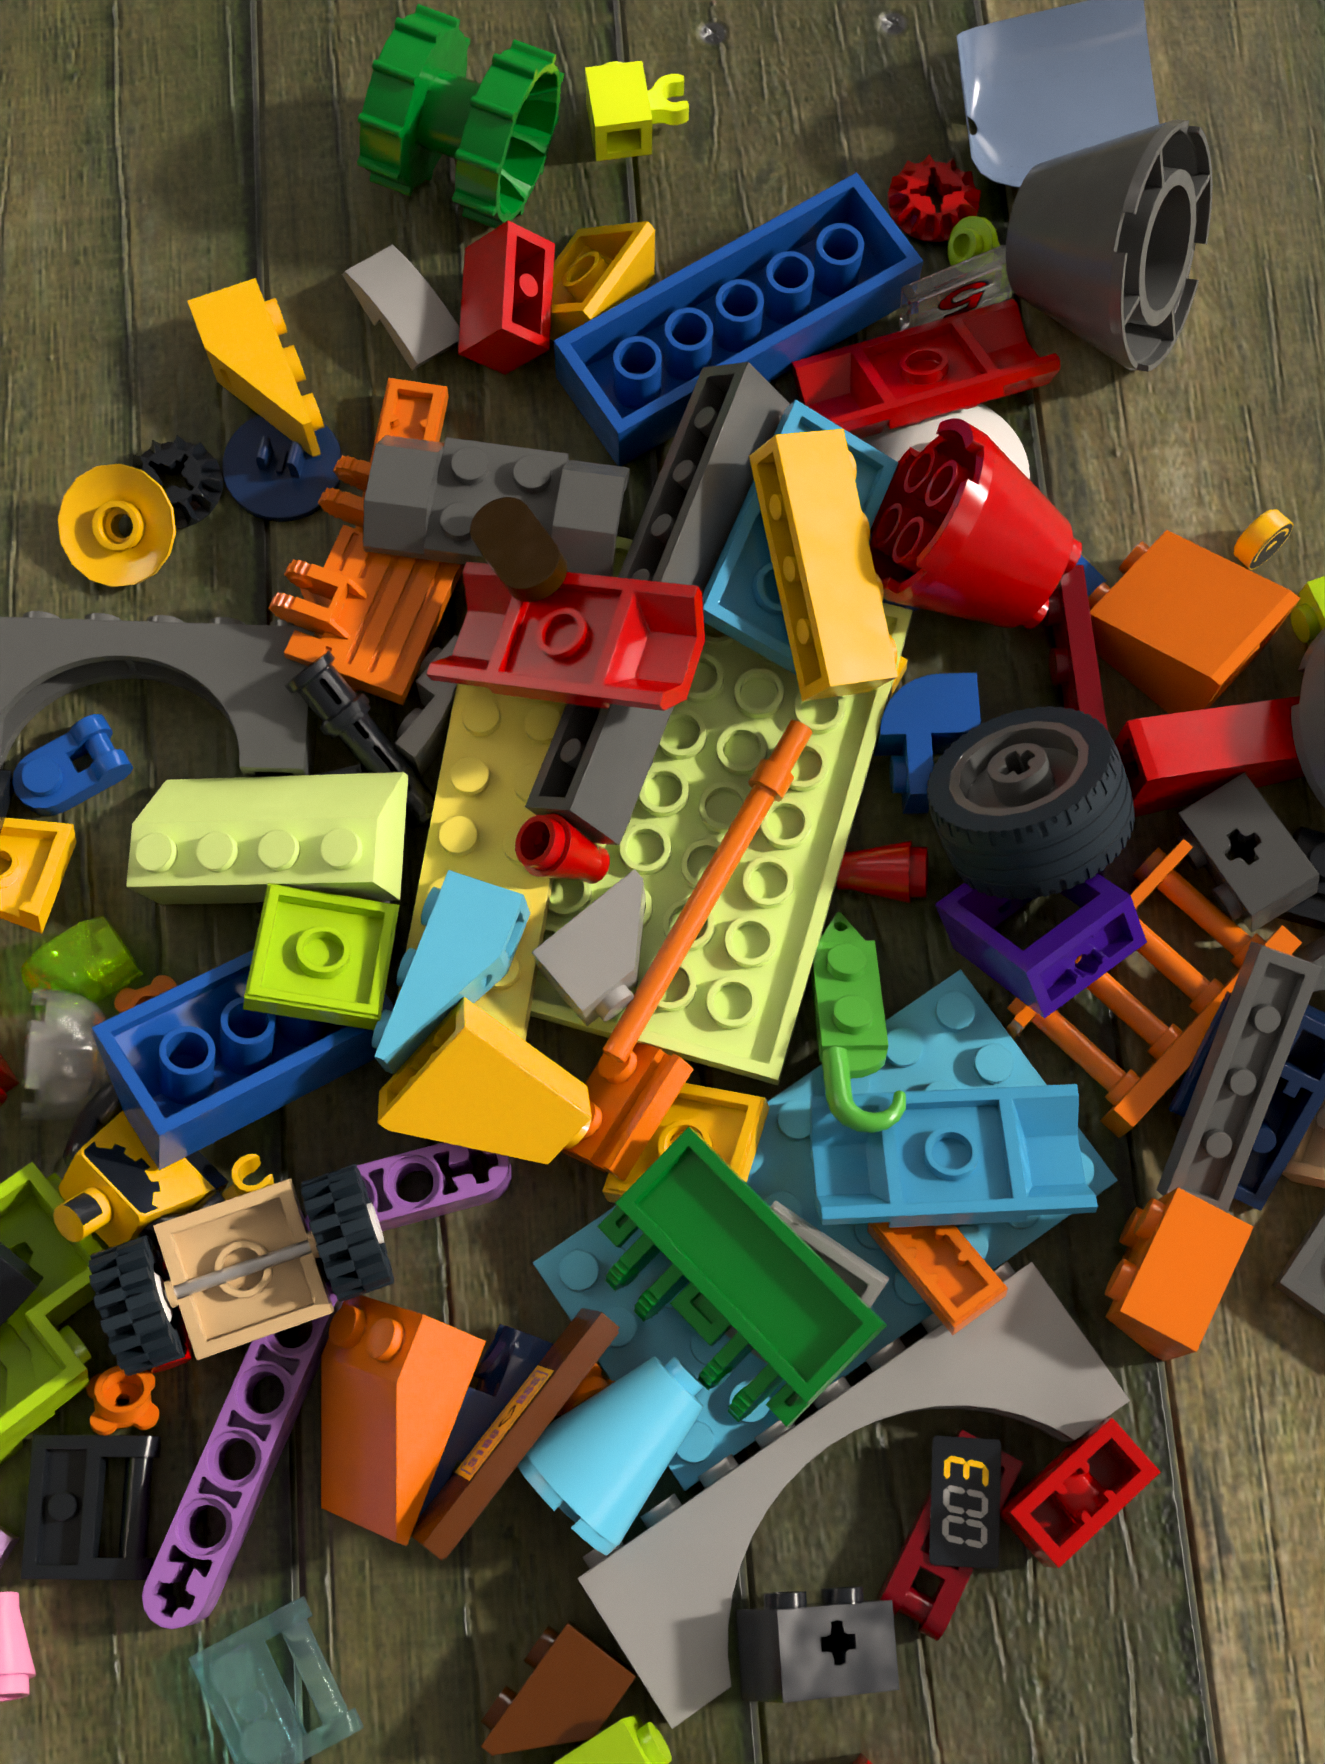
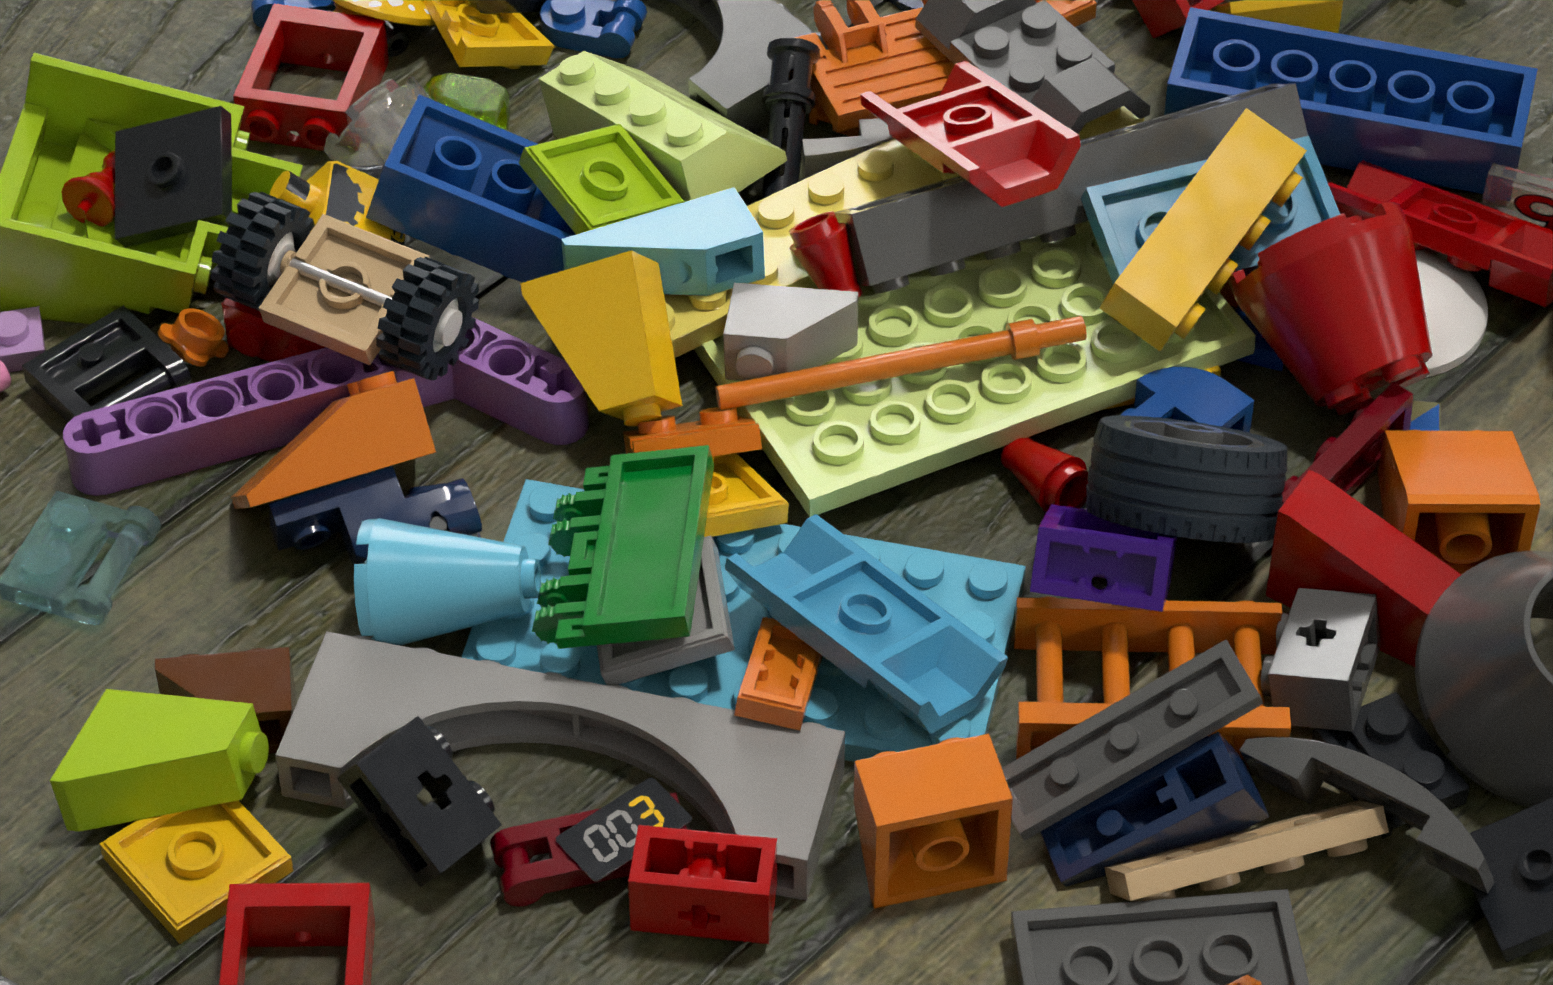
camera: 50 degrees right, 25 degrees down
reddish brown tile [411,1308,620,1560] -> none
dark brown tile [470,497,567,602] -> none
bright green plate [810,912,906,1133] -> none

